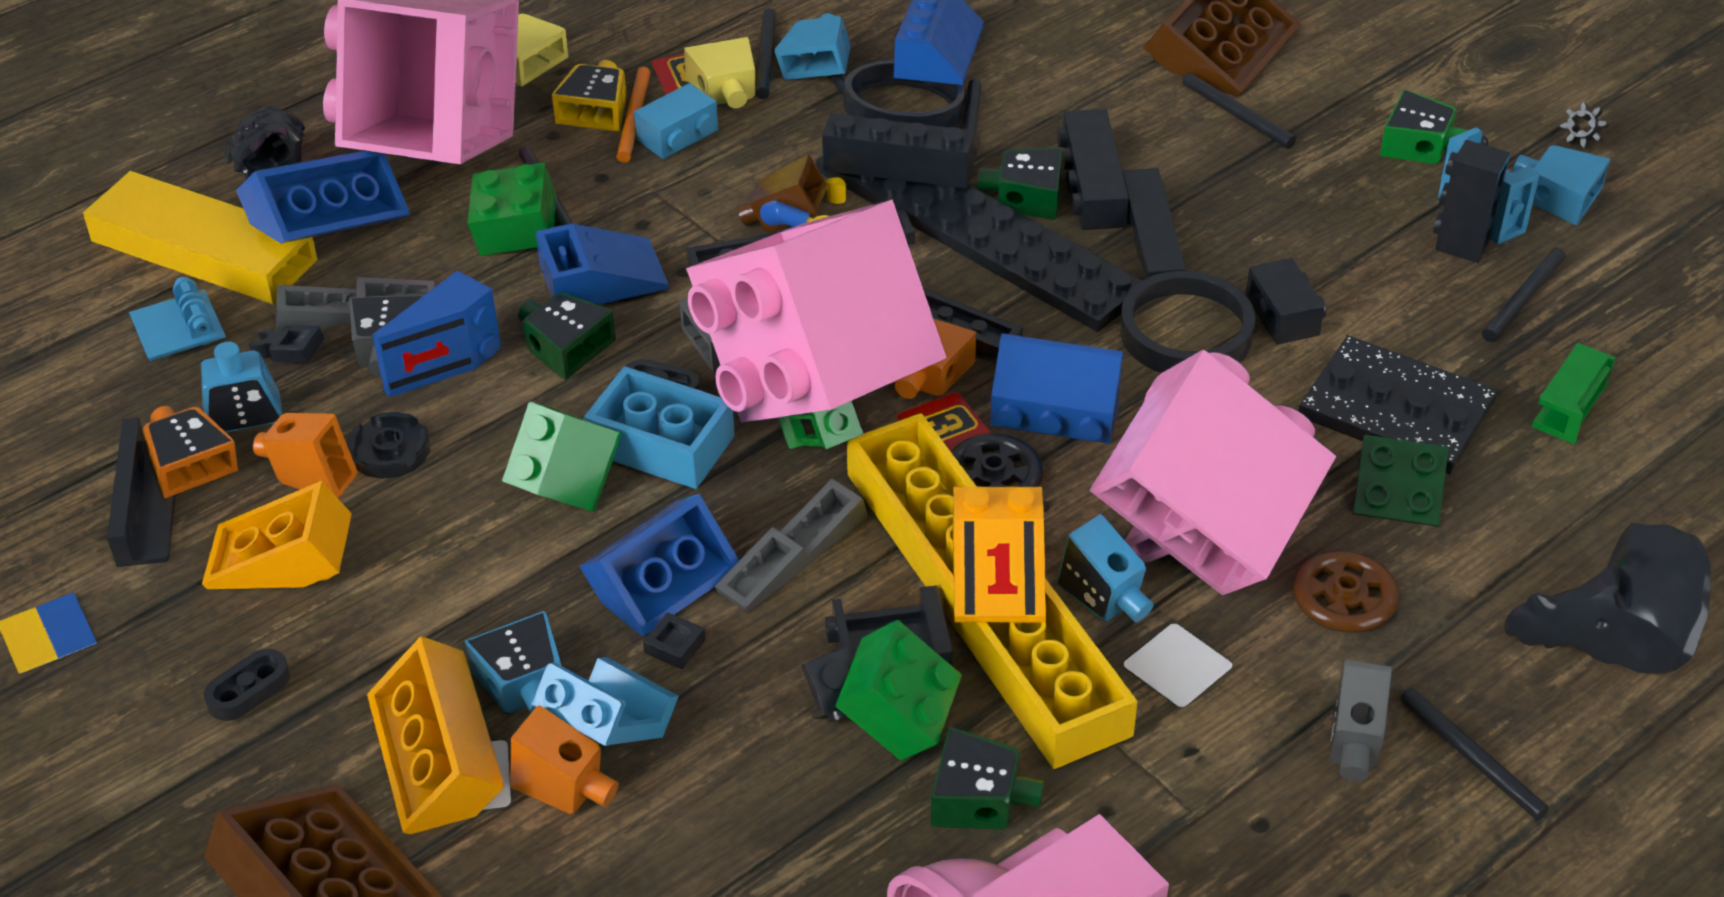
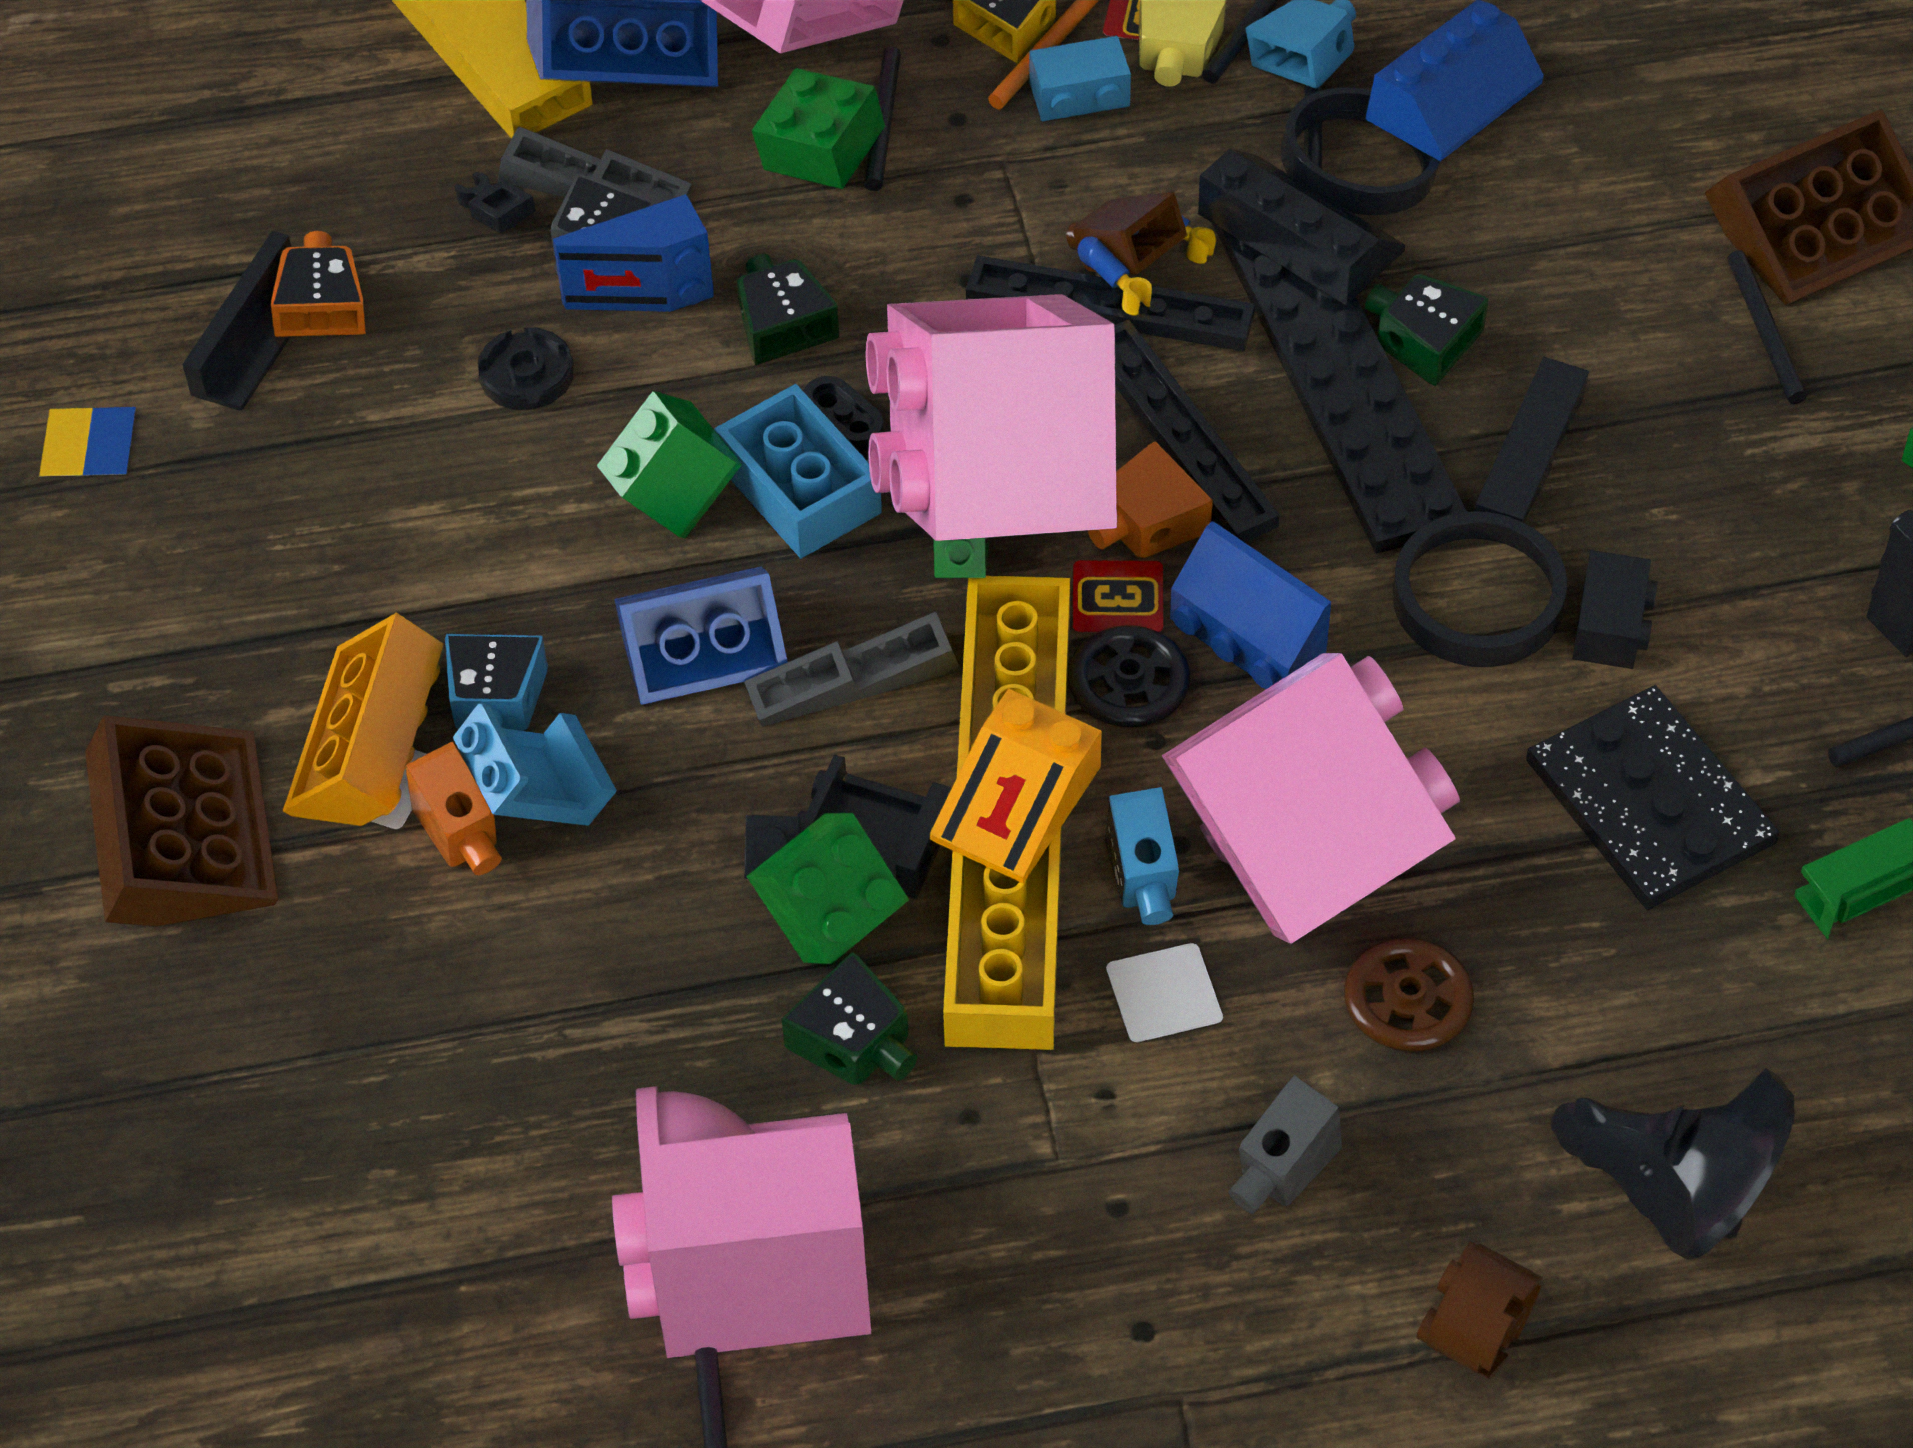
camera: 30 degrees right, 10 degrees up
dark azure hinge [129,277,226,361] -> none
torso [201,342,283,432] -> none
light orange slope [202,481,352,589] -> none
black plate [204,649,290,721] -> none
orange torso [253,413,358,498] -> none
blue slope [535,223,669,305] -> none
black plate [643,612,706,670] -> none
black bar [962,79,982,132] -> none
black brick [1057,109,1129,230] -> none
dark green hinge [1353,435,1449,527] -> none
black bar [1400,687,1549,821] -> none
none -> reddish brown brick [1416,1241,1543,1380]

